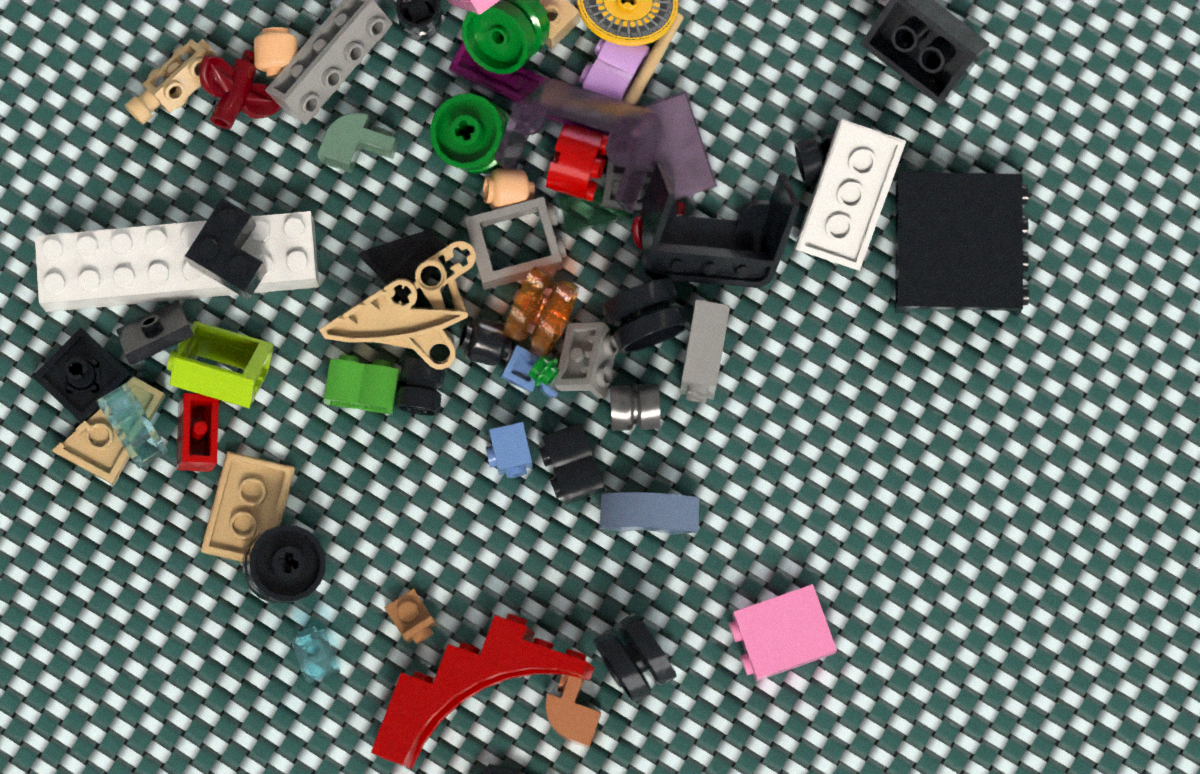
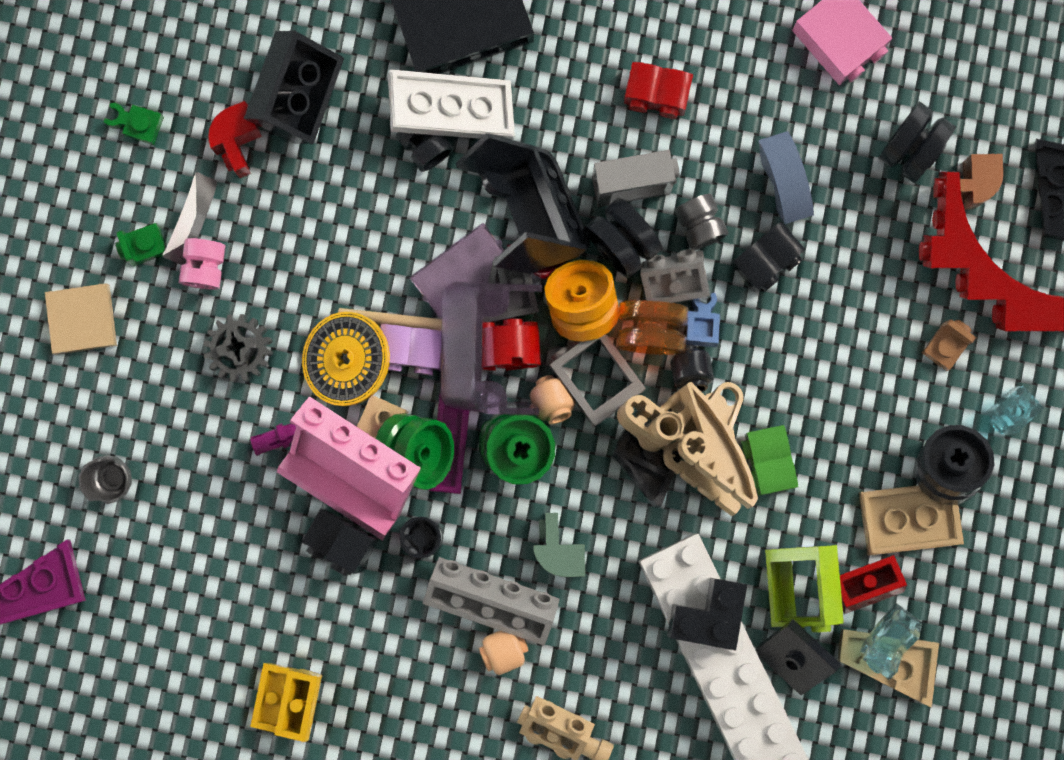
camera: 110 degrees left, 5 degrees up
black plate [32,327,132,424] -> none
dark red plant [199,50,282,129] -> none
black wheel [395,358,447,416] -> none
medium blue brick [486,422,533,478] -> none
green plate [528,354,560,387] -> none
none -> light orange wheel [544,260,620,342]
none -> red brick [624,62,693,119]

